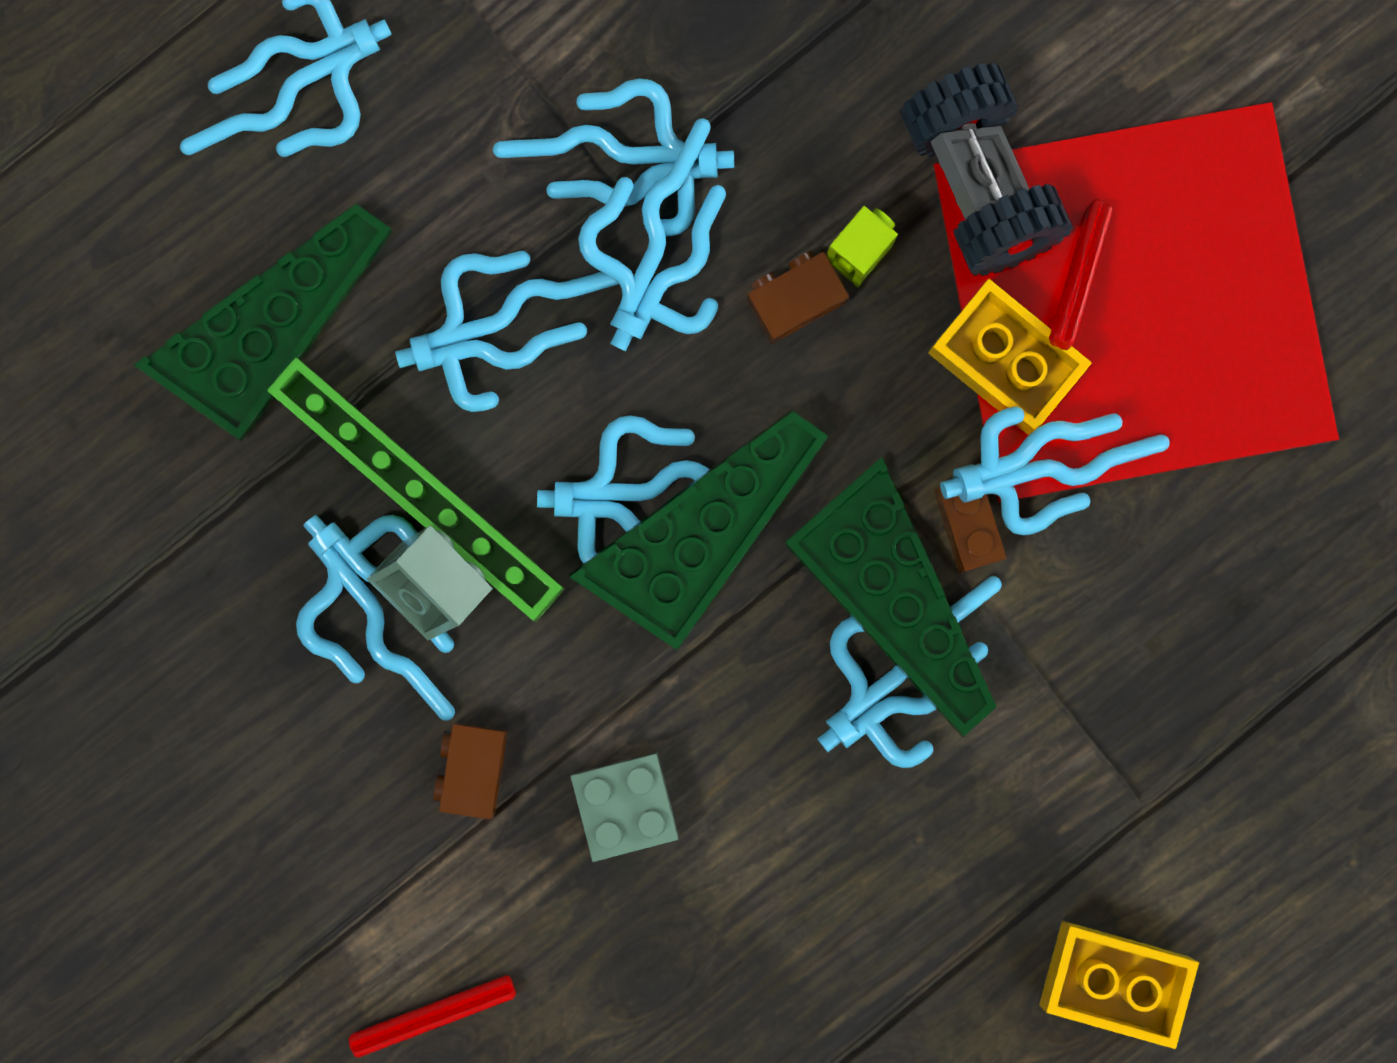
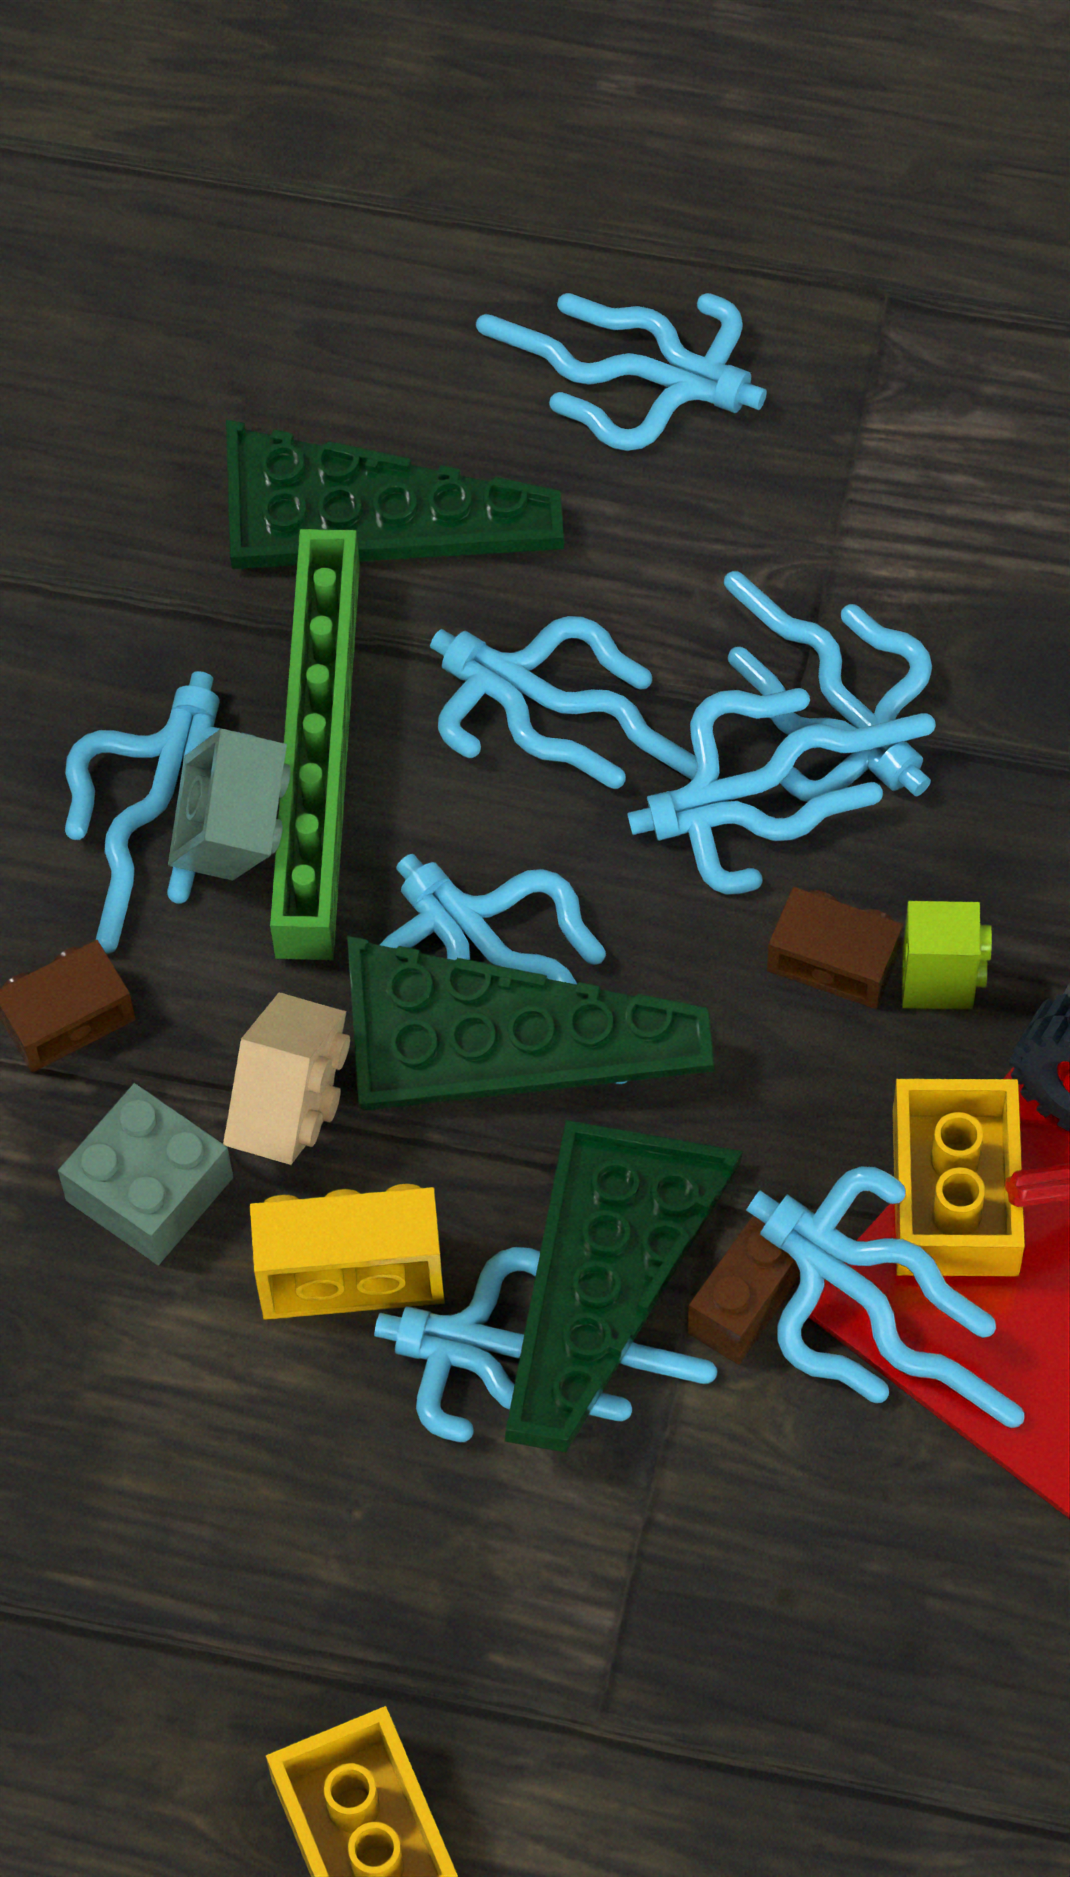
camera: 55 degrees right, 25 degrees down
none -> tan brick [223,992,350,1165]
none -> yellow brick [250,1184,445,1320]

